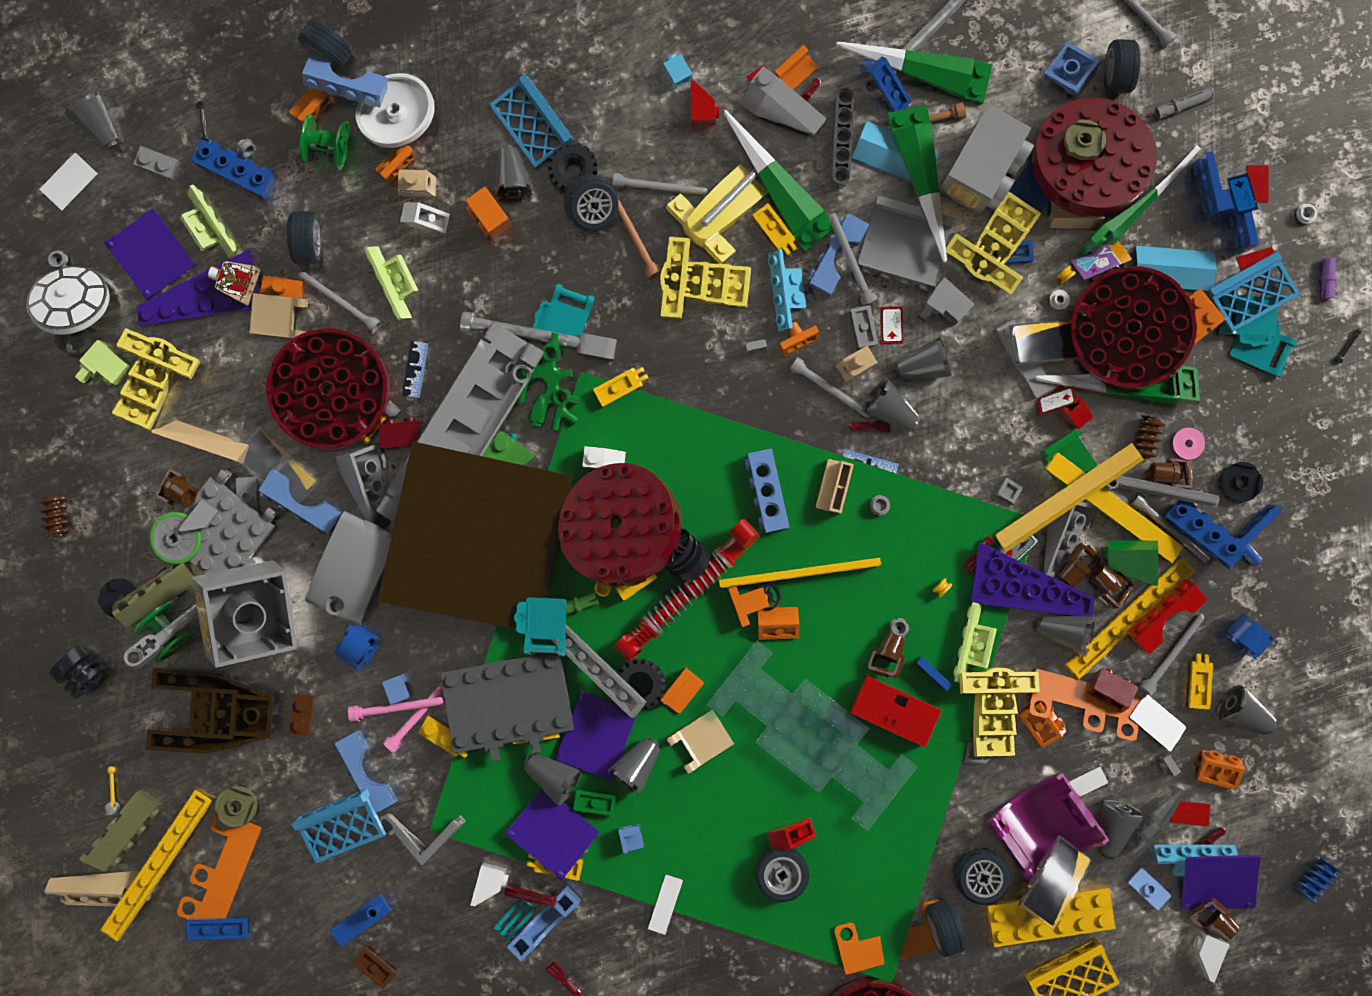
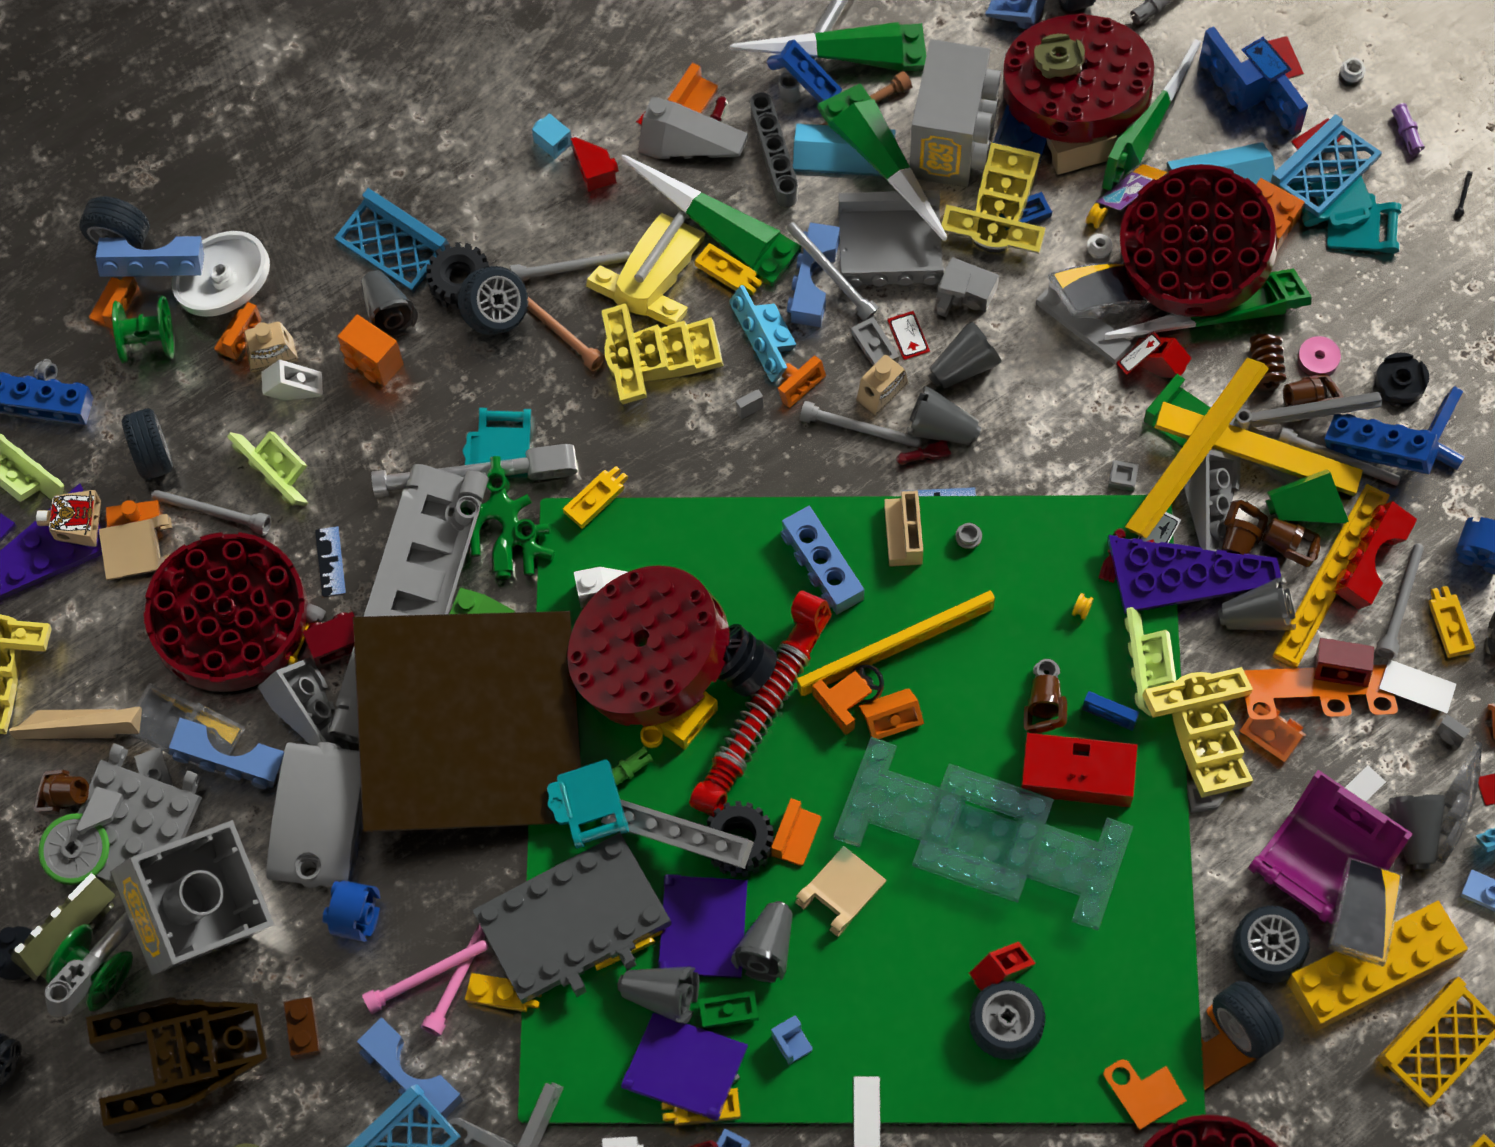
camera: 15 degrees left, 20 degrees down
medium blue panel [382,674,409,705] -> none

